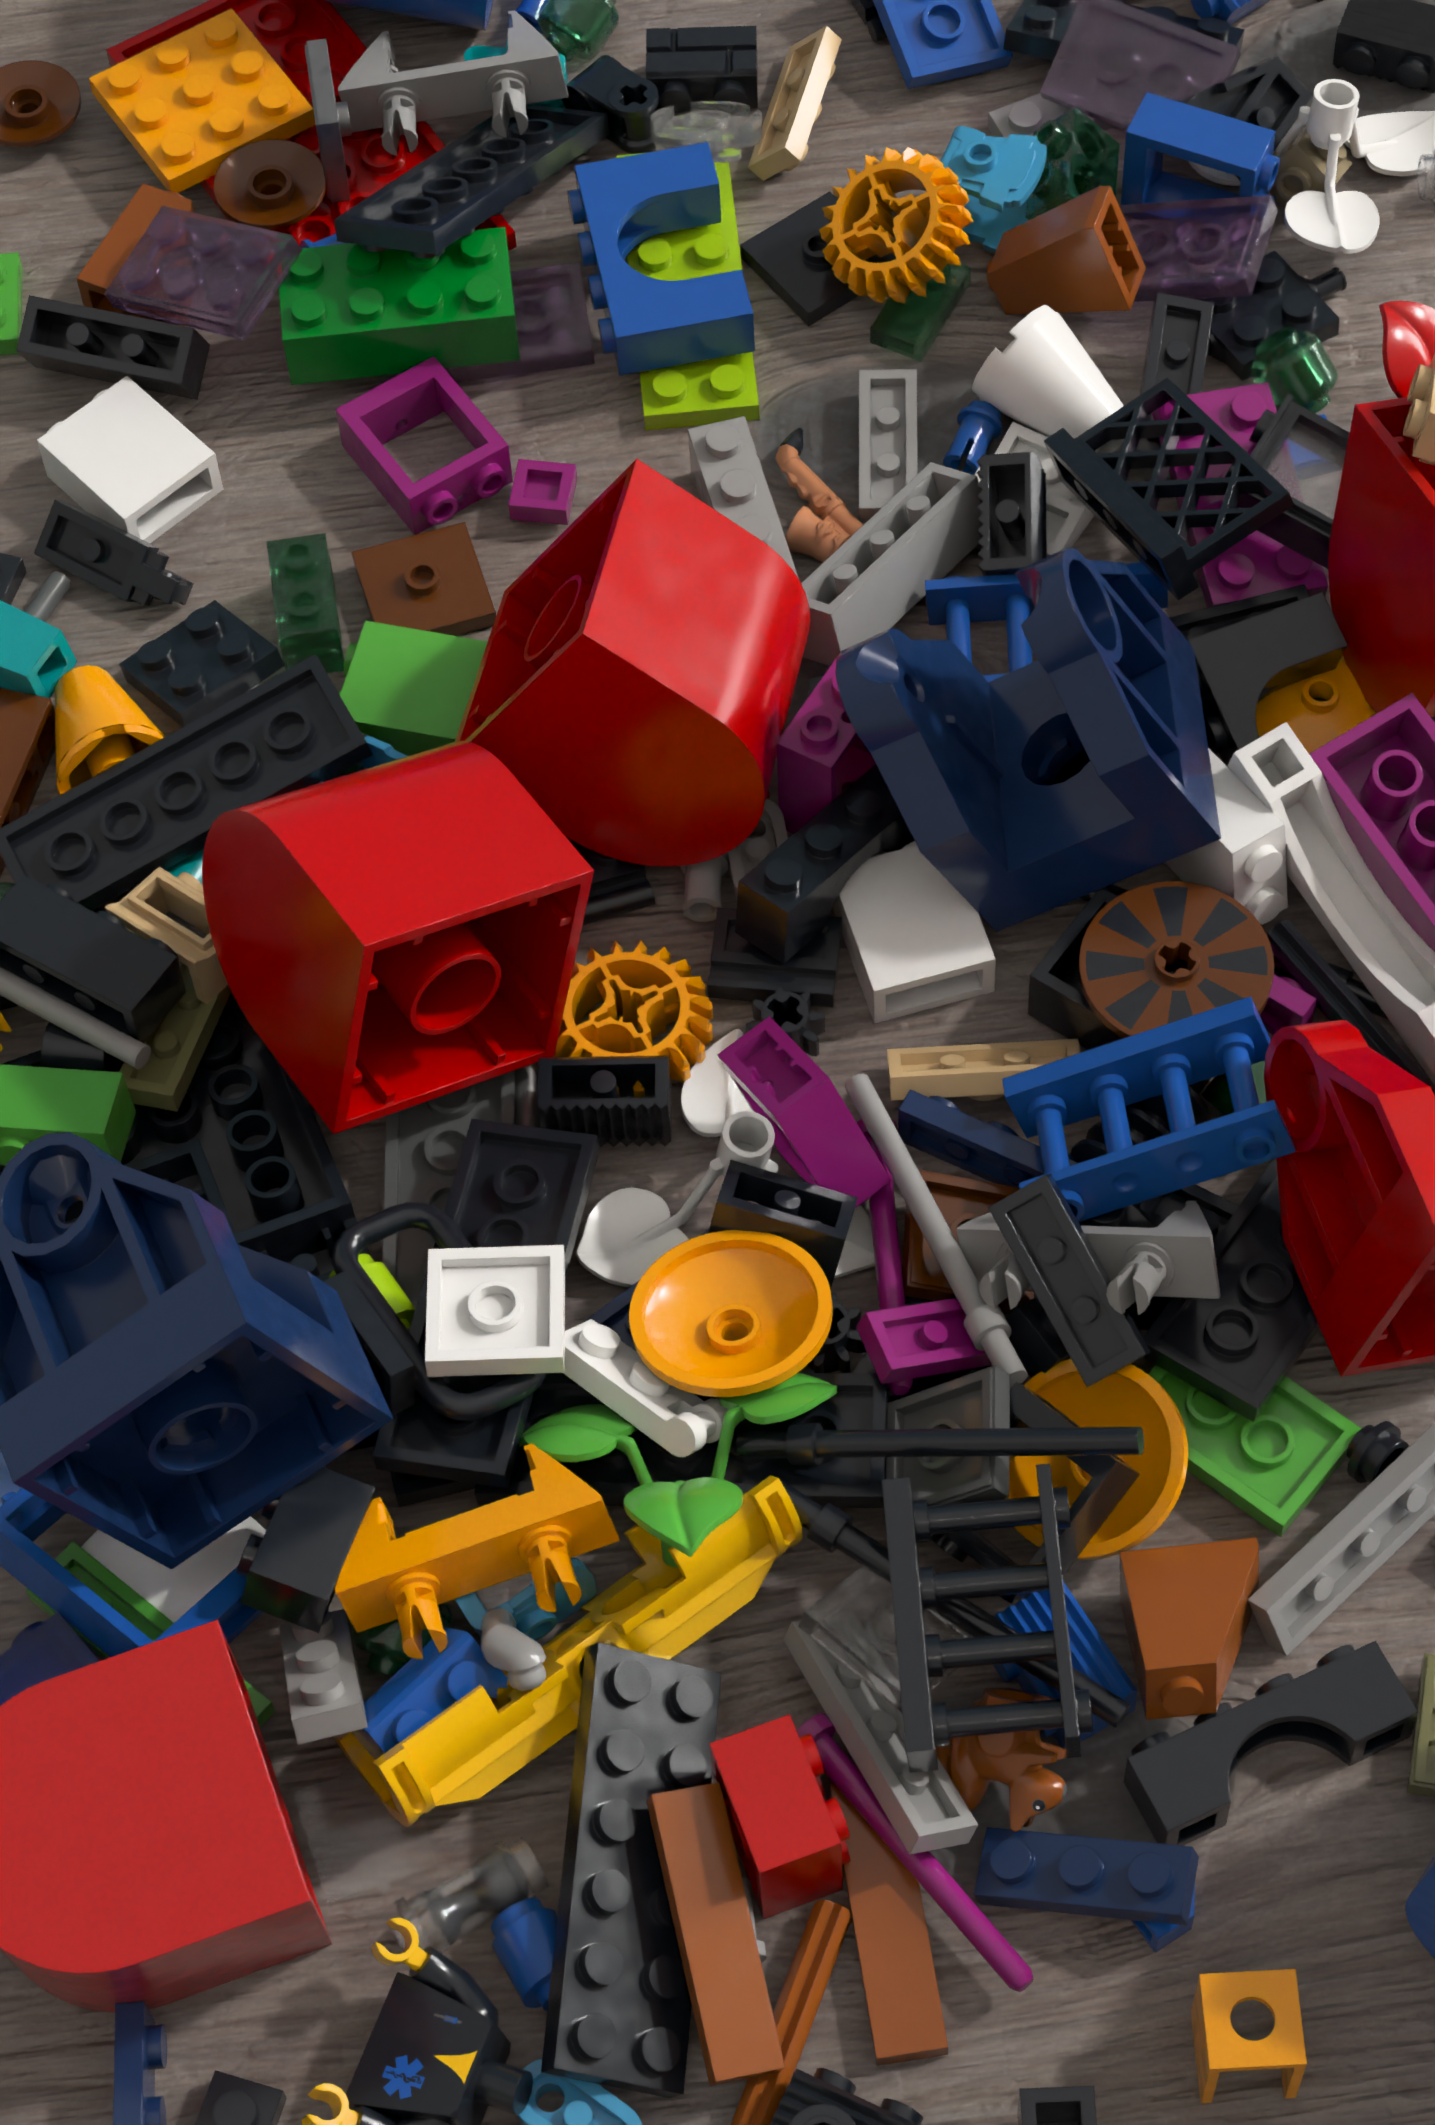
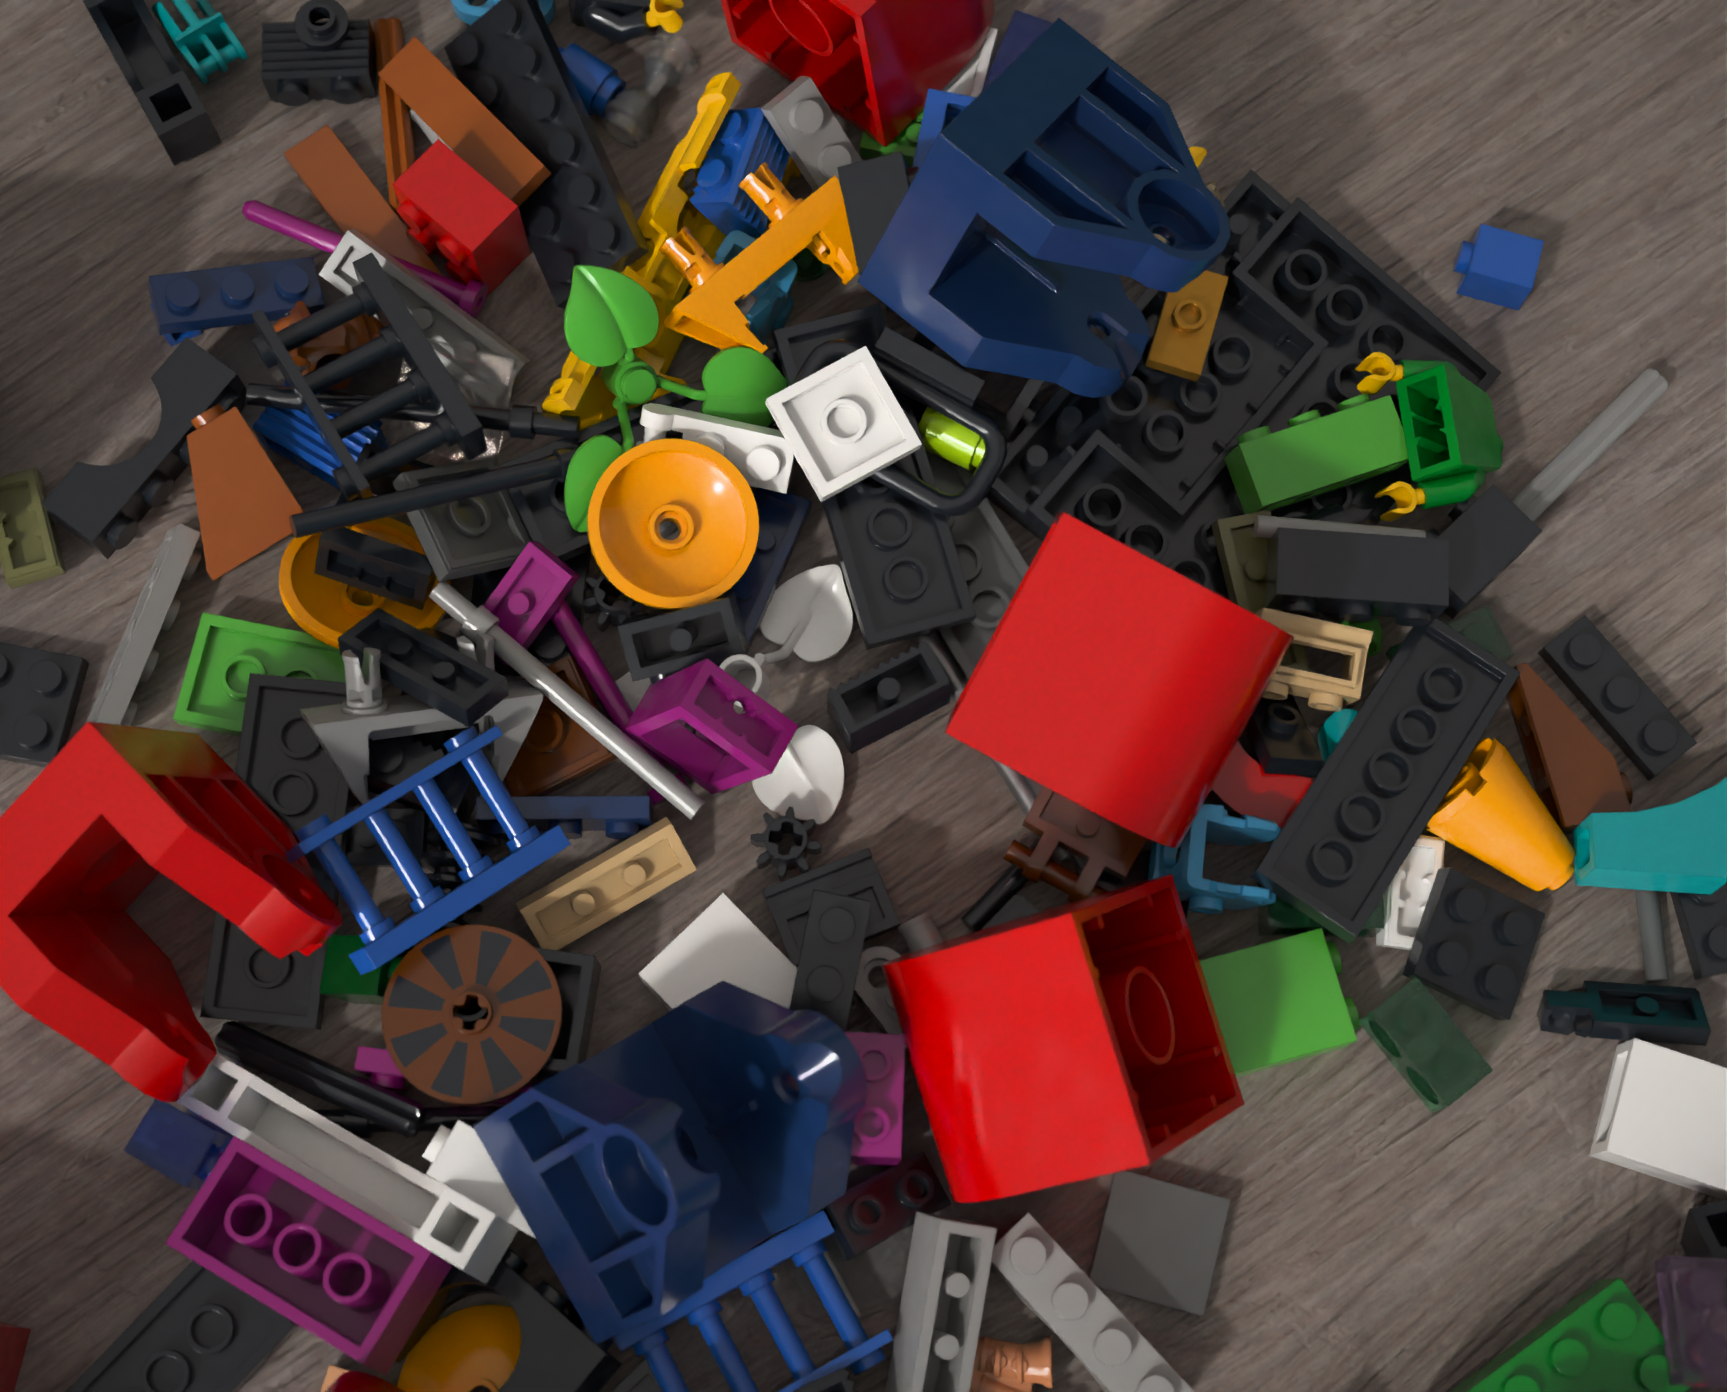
camera: 145 degrees right, 15 degrees up
magenta window [335,356,513,535] -> none
reddish brown plate [351,522,496,636] -> none
light grey arm [481,1608,547,1691] -> none
magenta plate [508,459,577,525] -> none
light orange gear [553,940,713,1098] -> none
light orange piece [1191,1969,1307,2103] -> none
black plate [1346,1421,1409,1483] -> none

